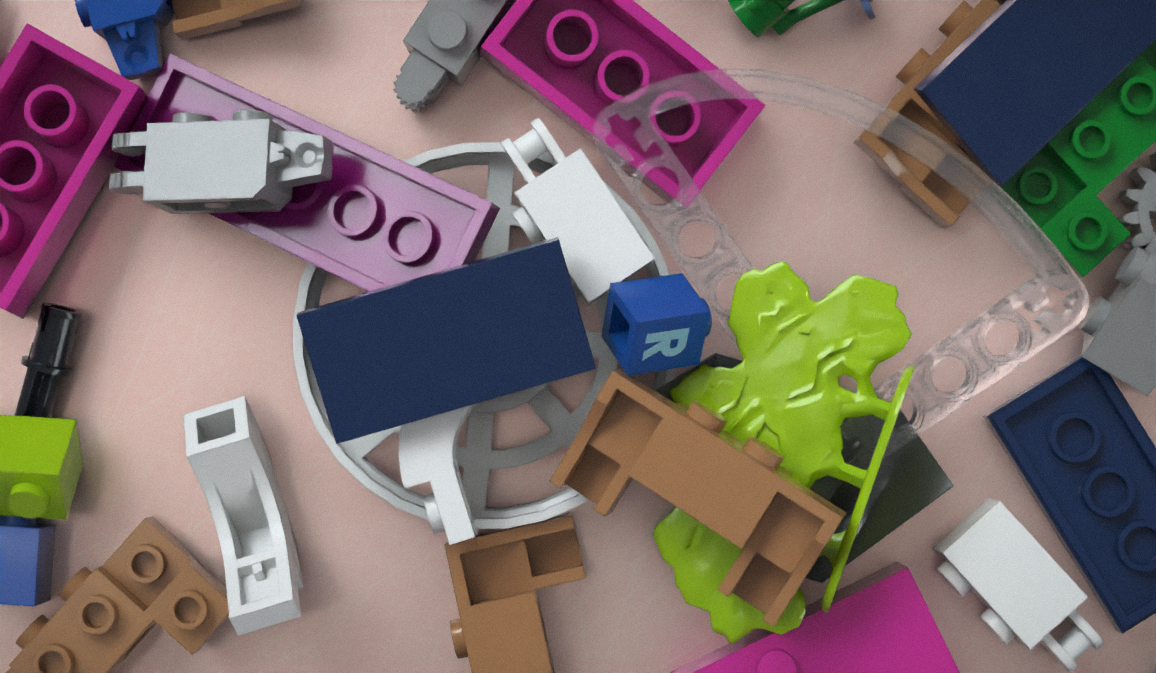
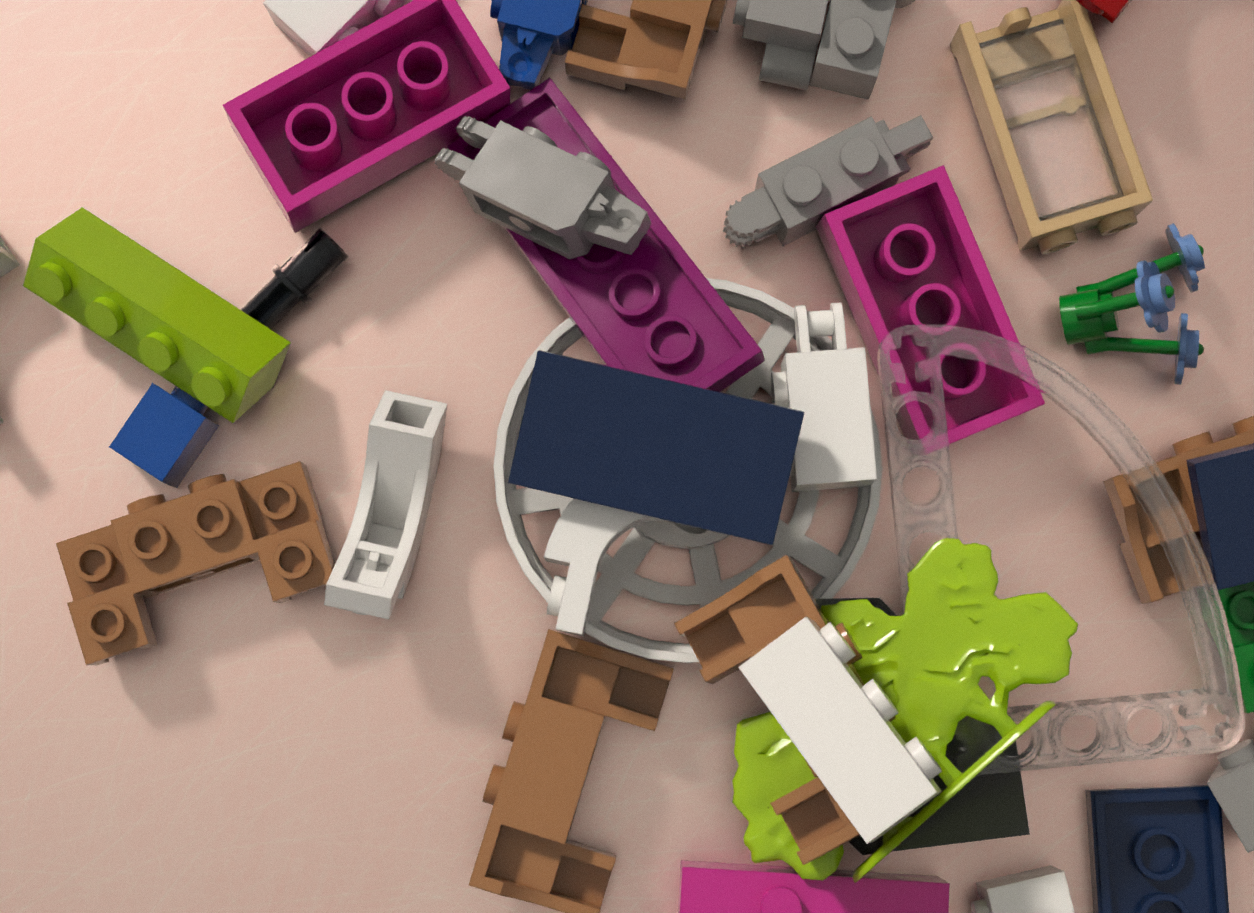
camera: 25 degrees right, 5 degrees down
blue brick [601,273,712,376] -> none
none -> white brick [738,616,942,844]

